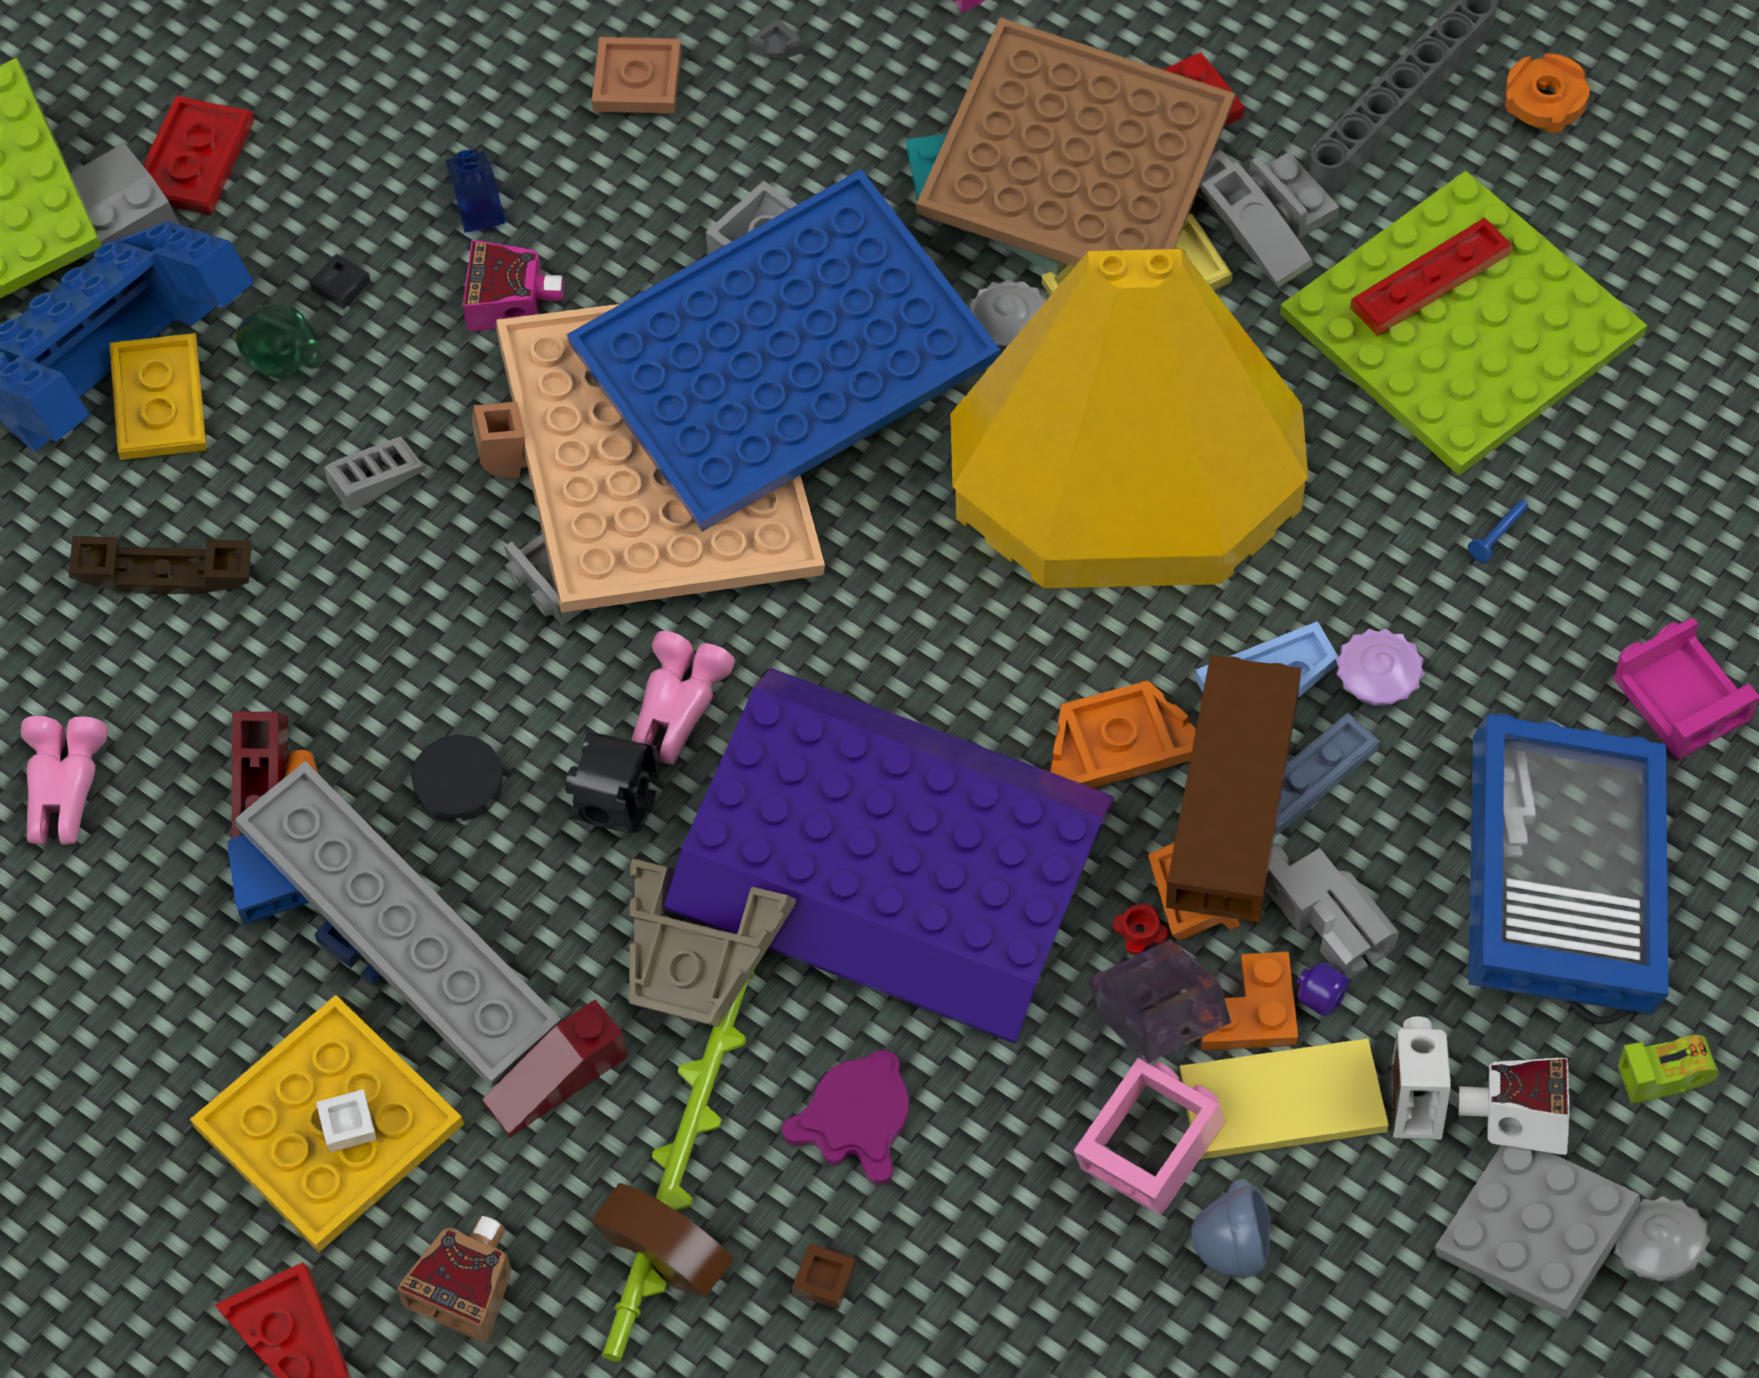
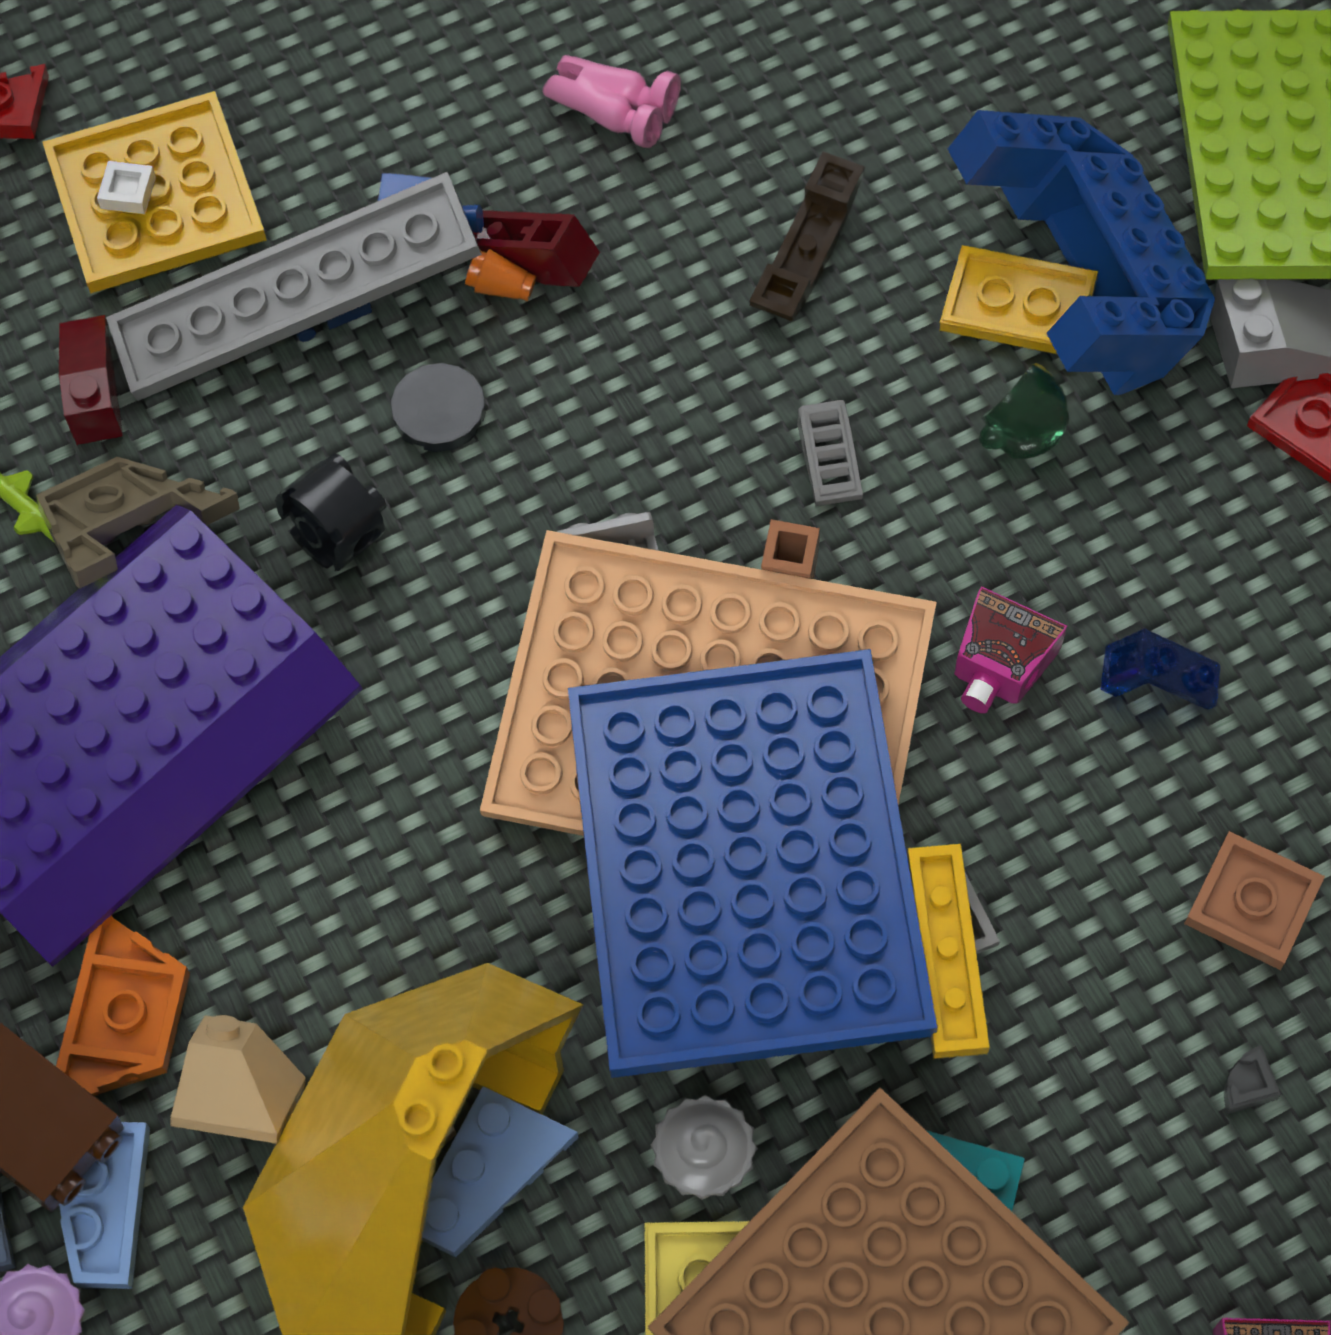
camera: 115 degrees right, 5 degrees up
black tile [309,254,371,310] -> none
bright pink piece [631,631,735,765] -> none
none -> tan slope [170,1015,306,1144]
none -> yellow plate [907,844,990,1059]

